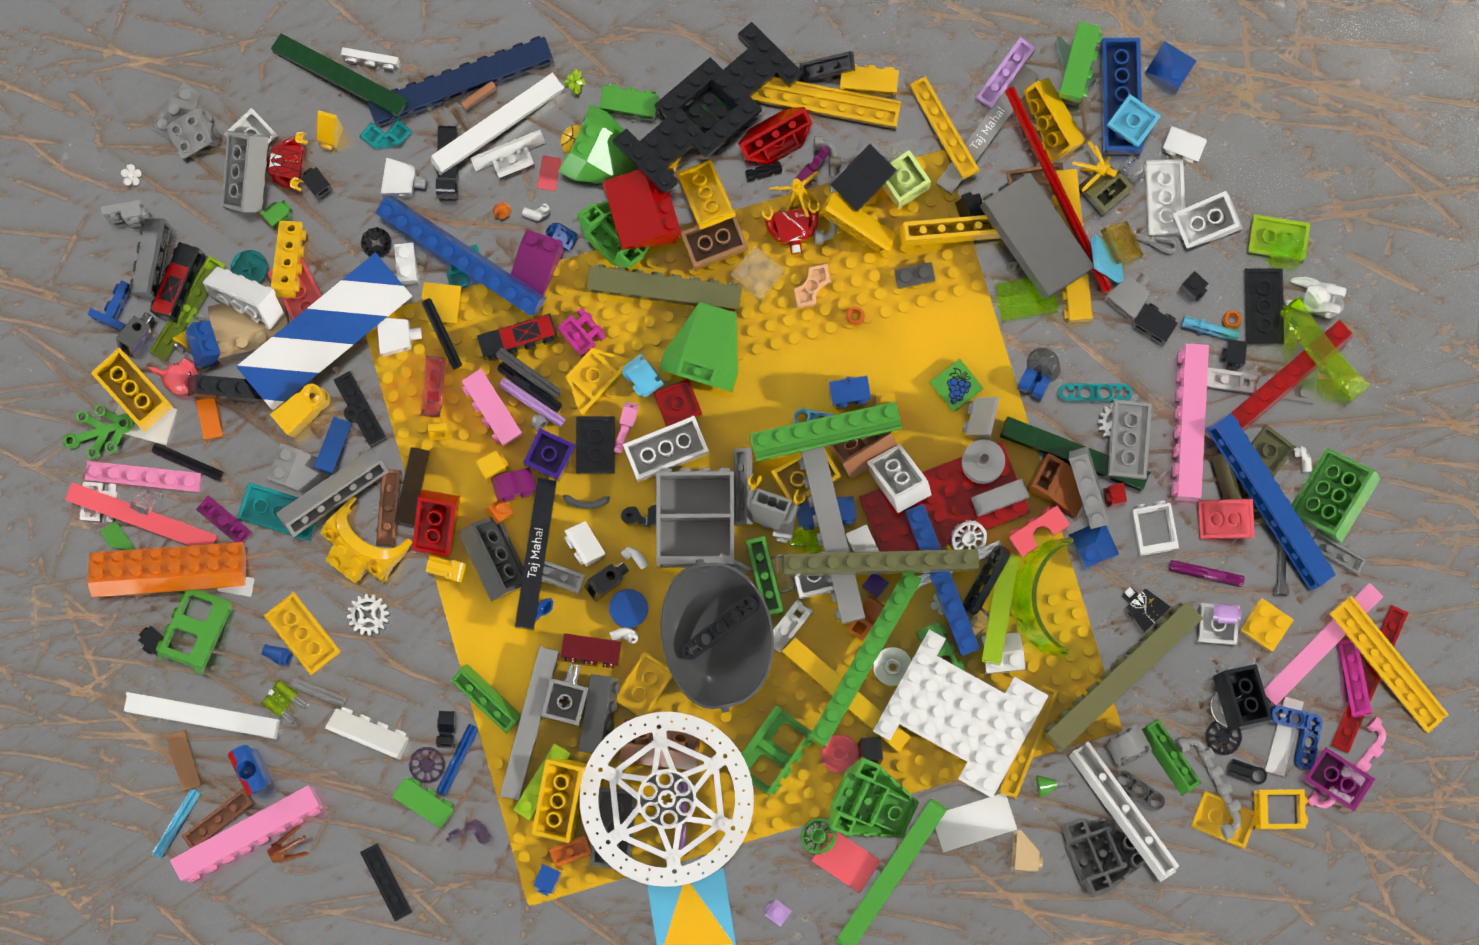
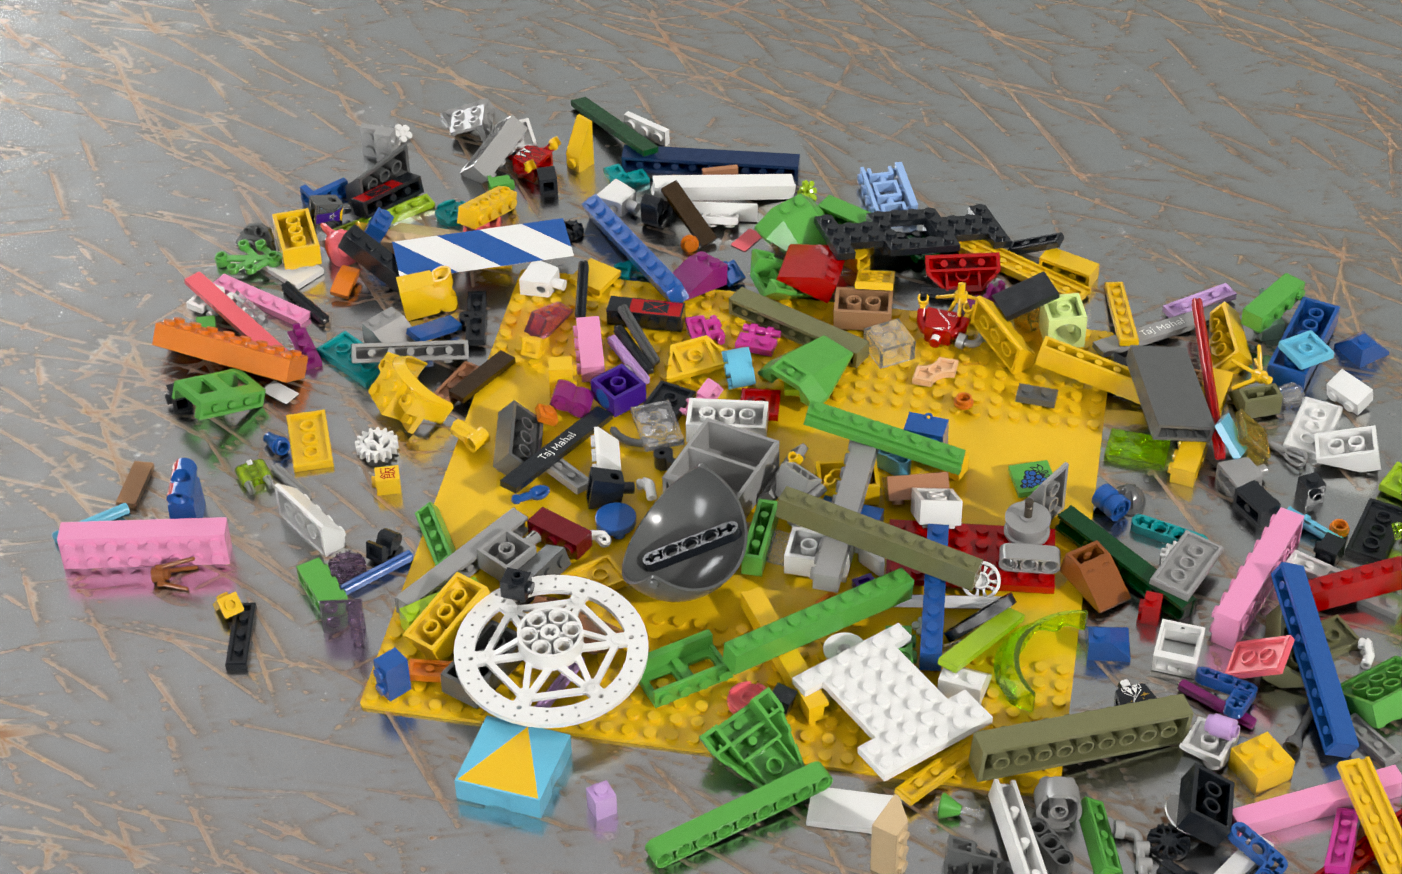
camera: 25 degrees right, 40 degrees down
white tile [124,692,281,739] -> none
white wedge [203,267,285,331] -> none
white brick [394,243,419,286] -> none
red slope [412,490,460,557] -> none
white arm [521,204,550,221] -> none
white plate [773,599,813,653] -> none
bright green wheel [801,818,837,855] -> none
coral tile [811,832,881,893] -> none
coral arch [1008,505,1070,558] -> none
light grey brick [1069,447,1110,529] -> none
none -> yellow bracket [212,591,244,619]
none -> dark grey piece [235,222,276,251]
none -> yellow brick [371,465,401,496]
none -> black brick [500,567,535,602]
none -> clear plate [631,400,684,452]
none -> dark brown tile [661,180,717,248]
none -> dark pink plate [735,323,781,357]
none -> light blue fence [857,162,918,213]
none -> blue beam [1194,667,1258,719]

